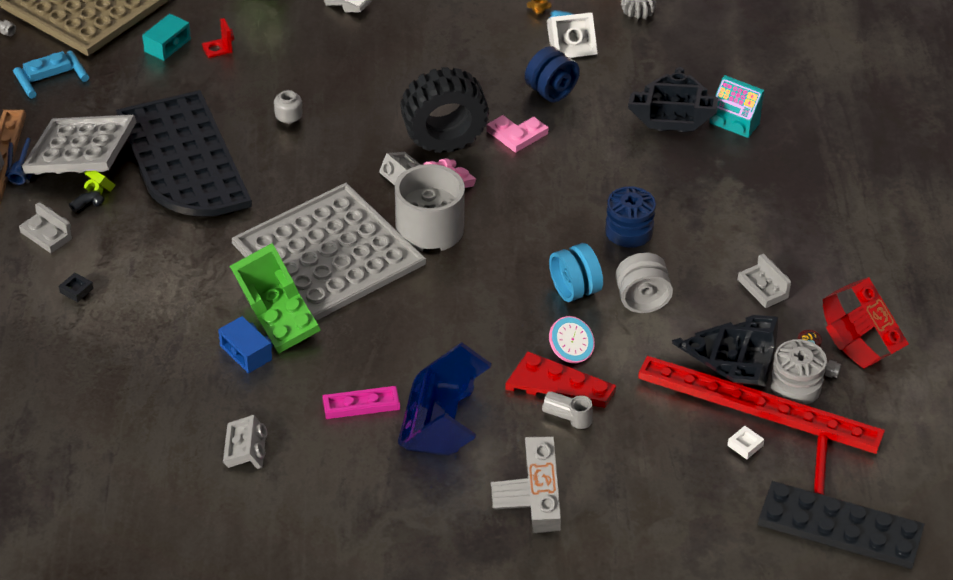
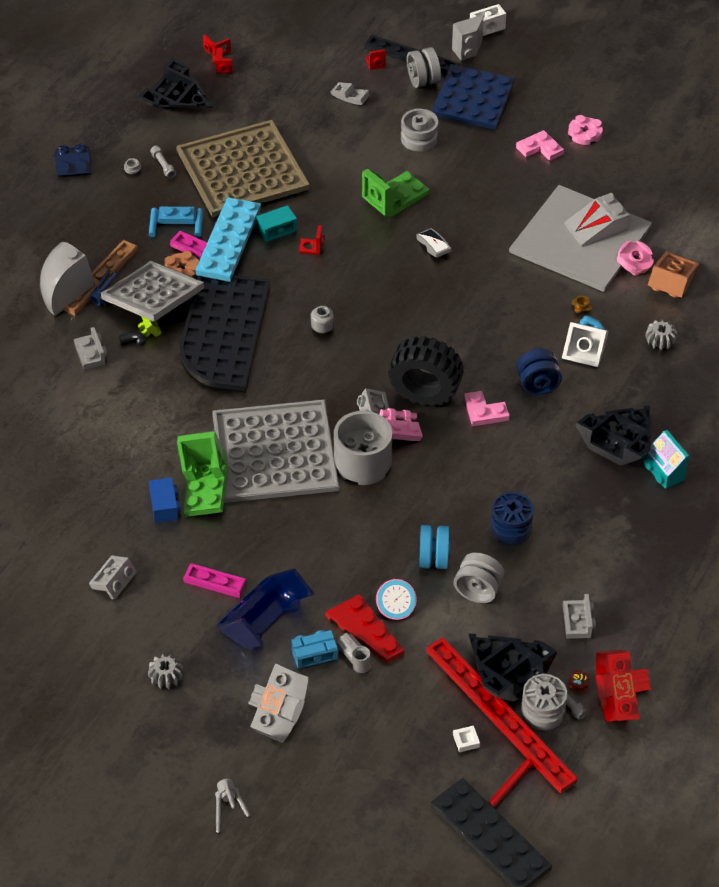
camera: 30 degrees right, 5 degrees up
black plate [59,272,94,302] -> none
none -> light grey gear [148,653,183,689]
none -> nougat plate [164,251,199,279]
none -> dark pink plate [170,231,207,259]
none -> medium azure plate [195,197,261,282]
none -> dark azure brick [291,630,338,669]

